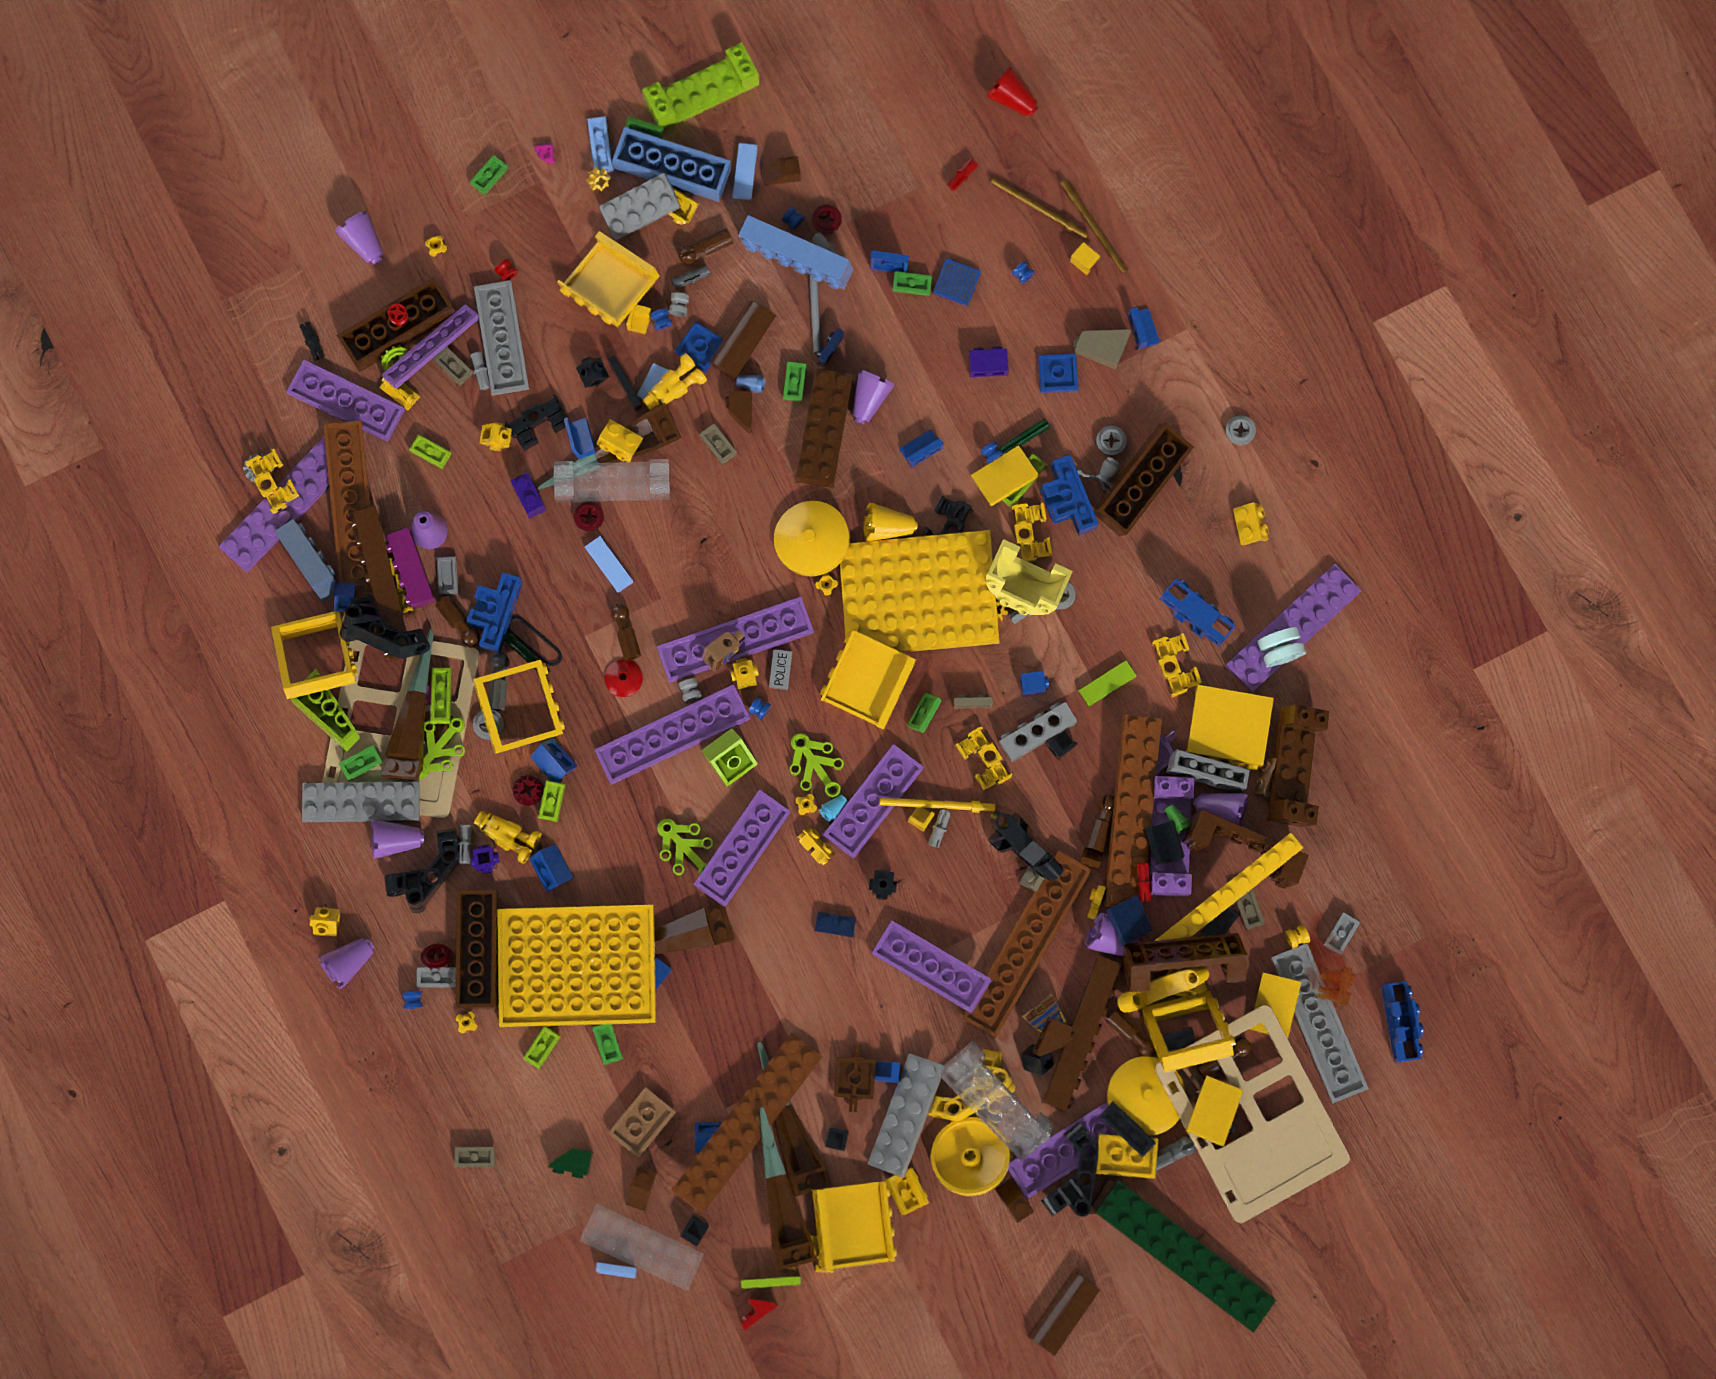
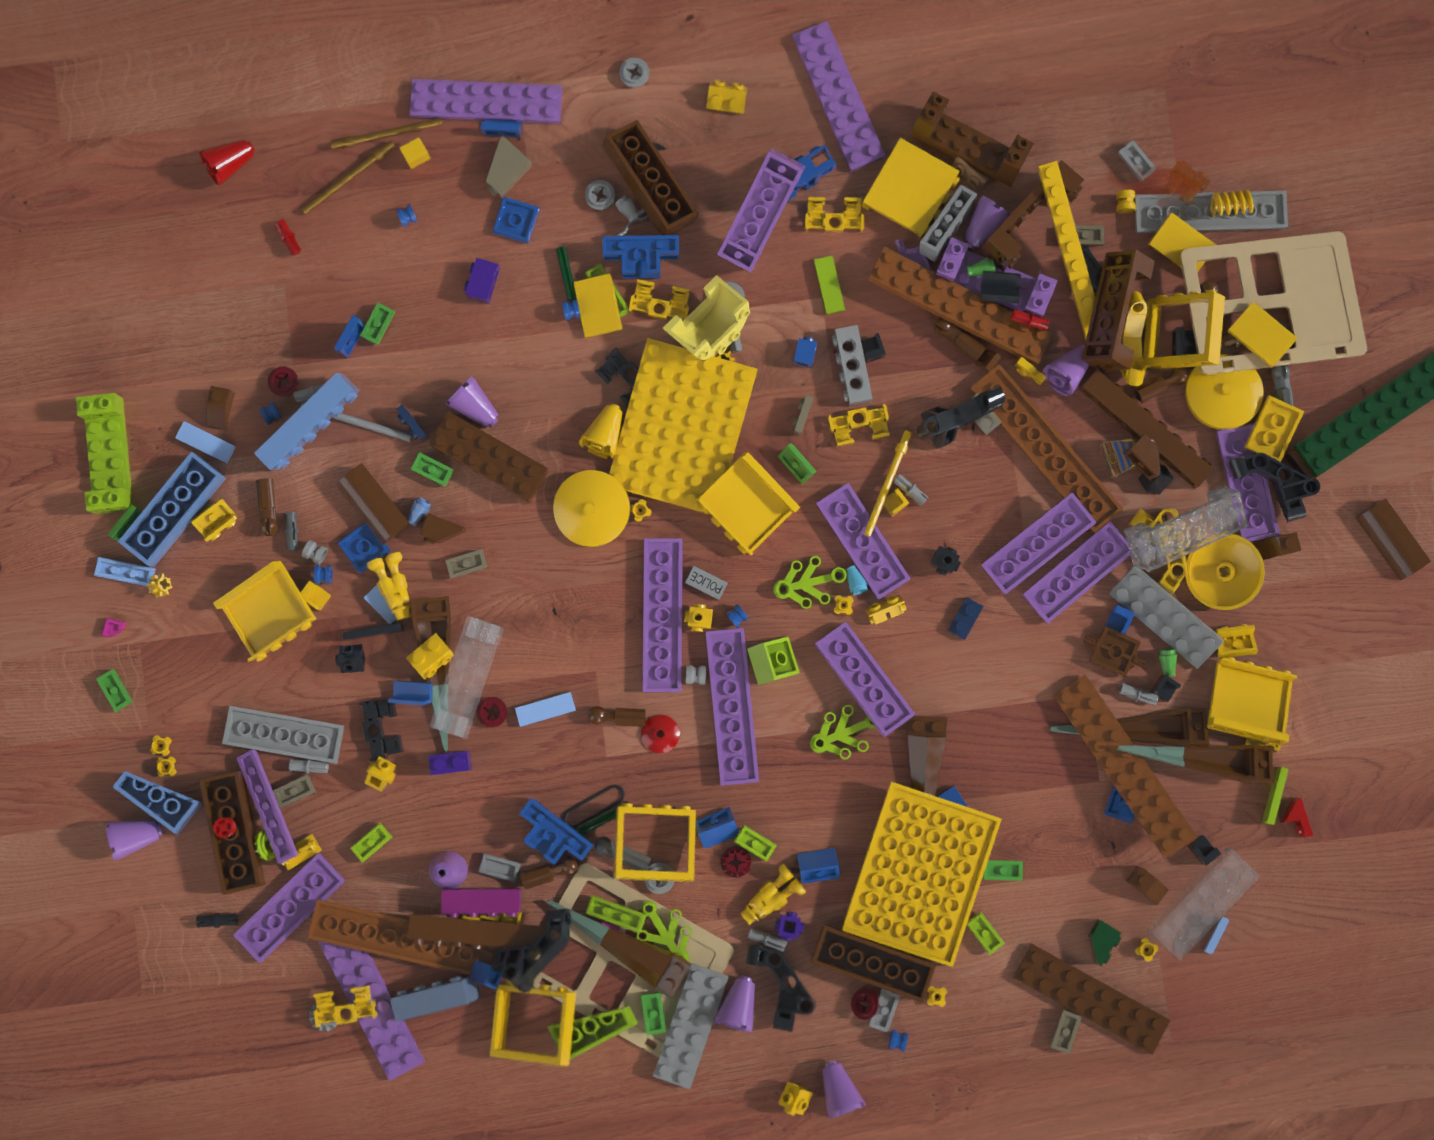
camera: 65 degrees left, 5 degrees up
red wheel [494,259,518,282] -> none
light grey plate [599,173,681,241] -> none
medium nougat plate [608,1087,676,1159] -> none
medium nougat torso [702,630,745,672] -> none
blue panel [900,430,944,468] -> none
tile [933,258,981,307] -> none
black tile [1099,1102,1156,1157] -> none
dark blue tile [1106,895,1153,946] -> none
light aqua wheel [1257,627,1307,667] -> none
blue piece [1381,981,1424,1063] -> none
none -> medium blue wedge [113,771,203,835]
none -> yellow plate [150,735,172,756]
none -> medium lavender plate [410,79,562,124]
none -> medium lavender plate [717,148,806,272]
none -> reddish brown plate [1013,943,1171,1055]
none -> medium lavender plate [1022,521,1135,624]
none -> light grey axle [1119,683,1158,706]
none -> yellow plate [1135,938,1158,961]
none -> bright green cone [1158,648,1177,677]
none -> yellow piece [1210,189,1254,217]

